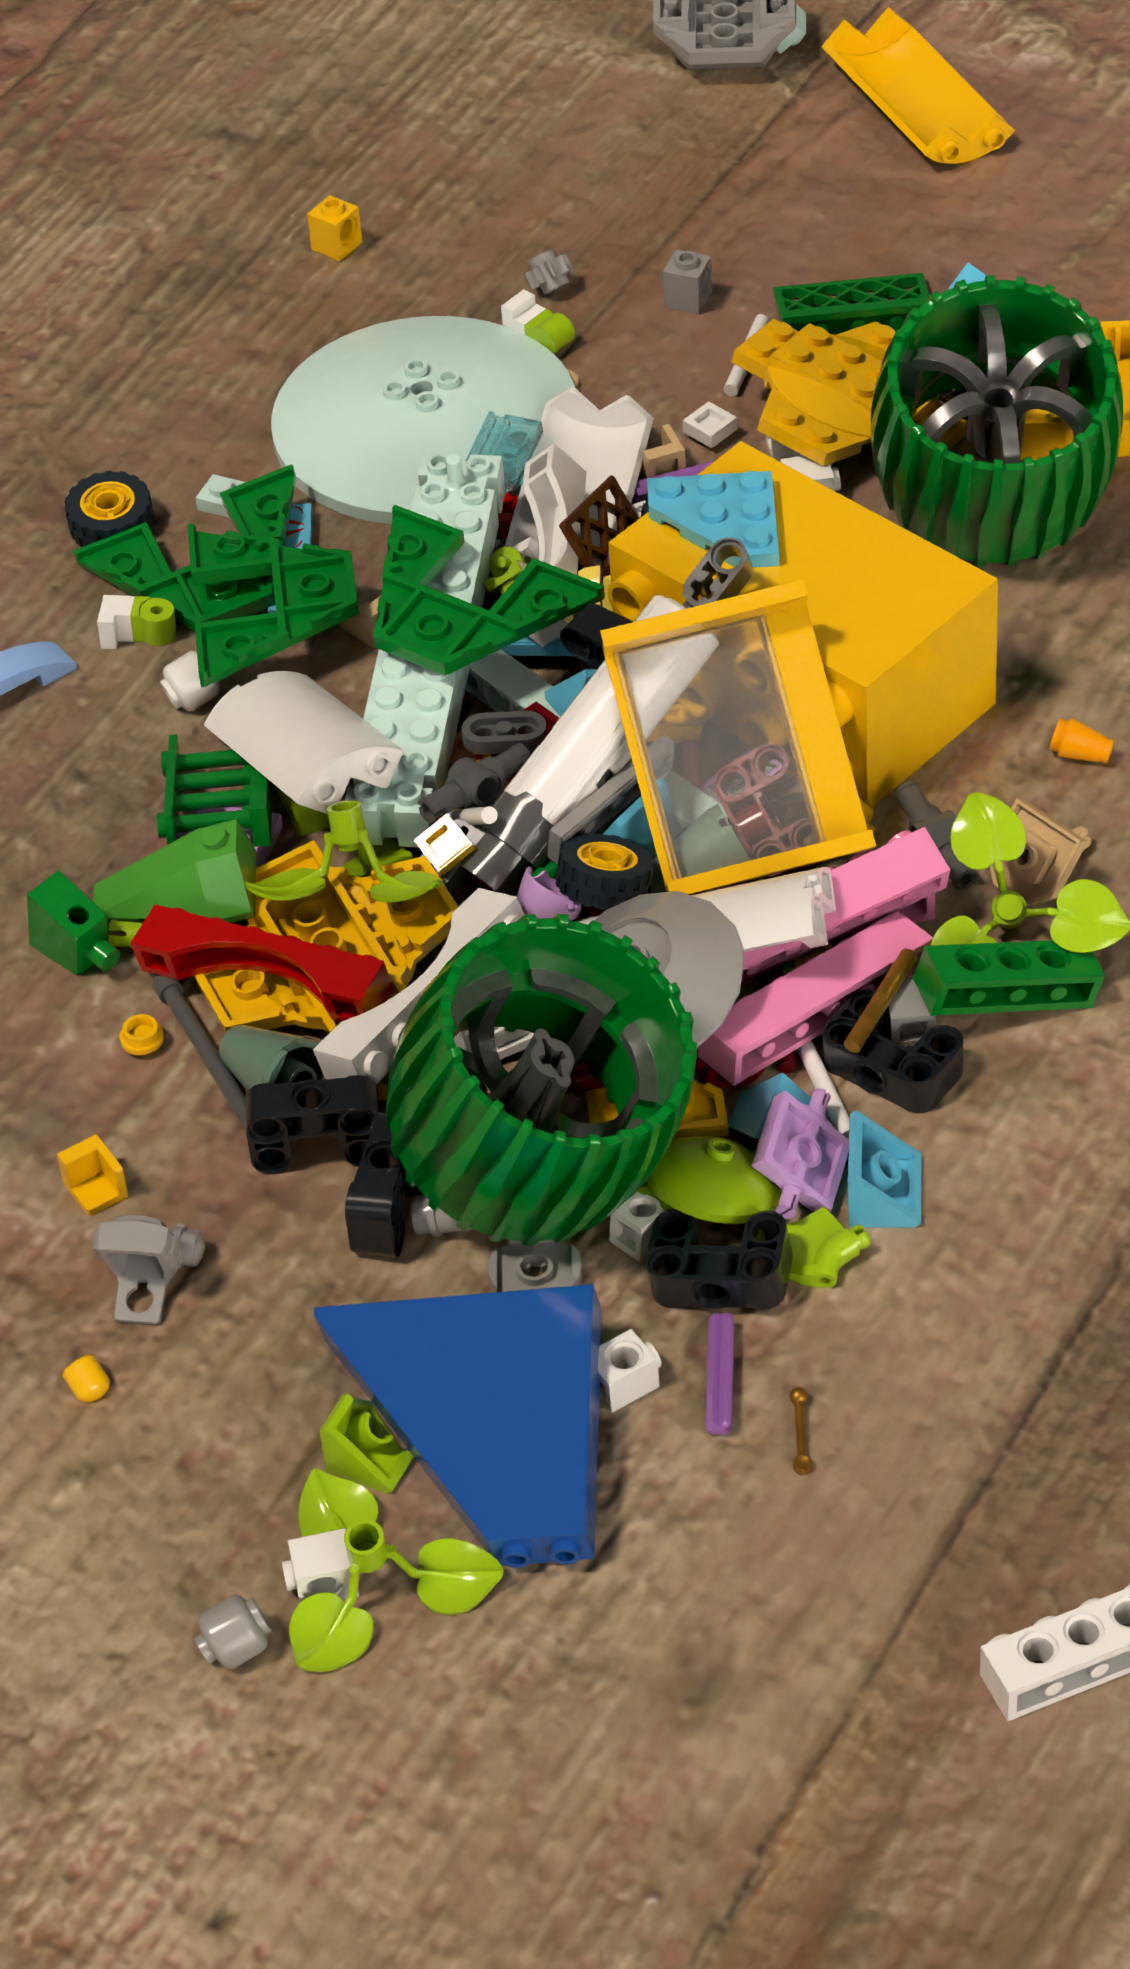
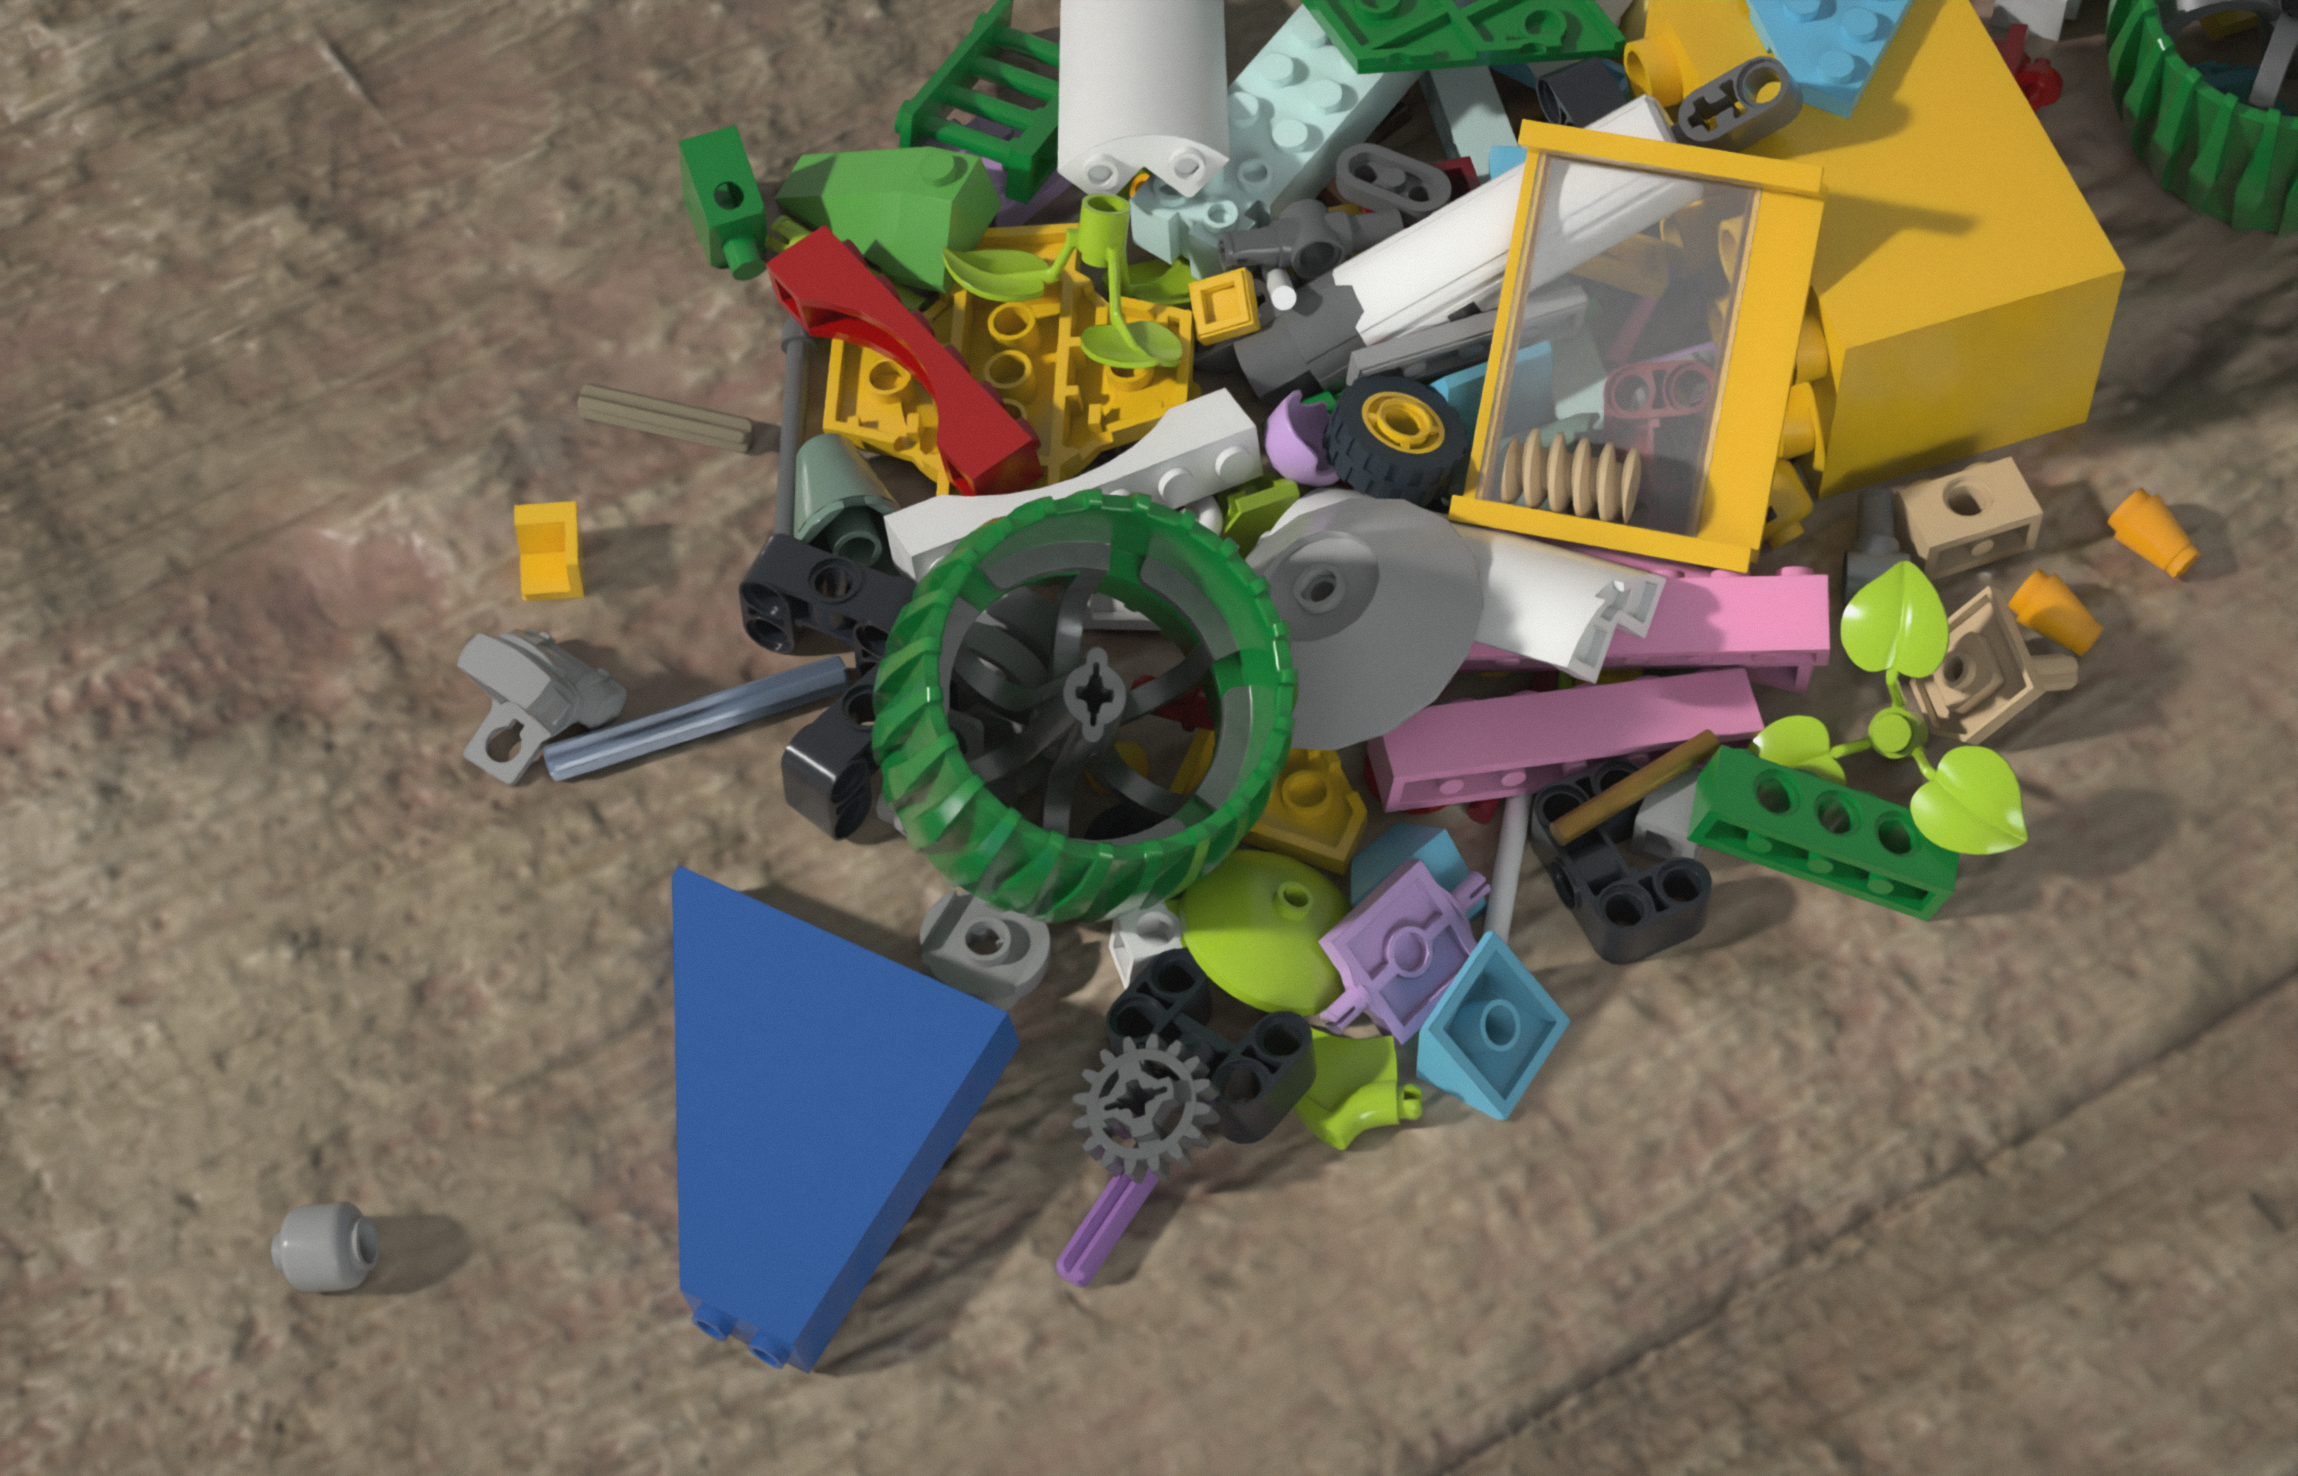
camera: 25 degrees right, 10 degrees up
yellow piece [62,1354,110,1402] -> none
yellow plate [119,1014,164,1055] -> none
white brick [282,1528,359,1602] -> none
lime plant [289,1468,504,1672] -> none
lime slope [319,1393,414,1494] -> none
white brick [598,1329,661,1413] -> none
pearl gold hinge [789,1387,812,1475] -> none
none -> sand blue axle [544,656,850,781]
none -> dark tan axle [577,383,754,453]
none -> dark grey gear [1072,1034,1220,1184]
none -> tan piece [1501,427,1641,525]
none -> tan brick [1894,456,2043,581]
none -> light orange cone [2008,568,2105,657]

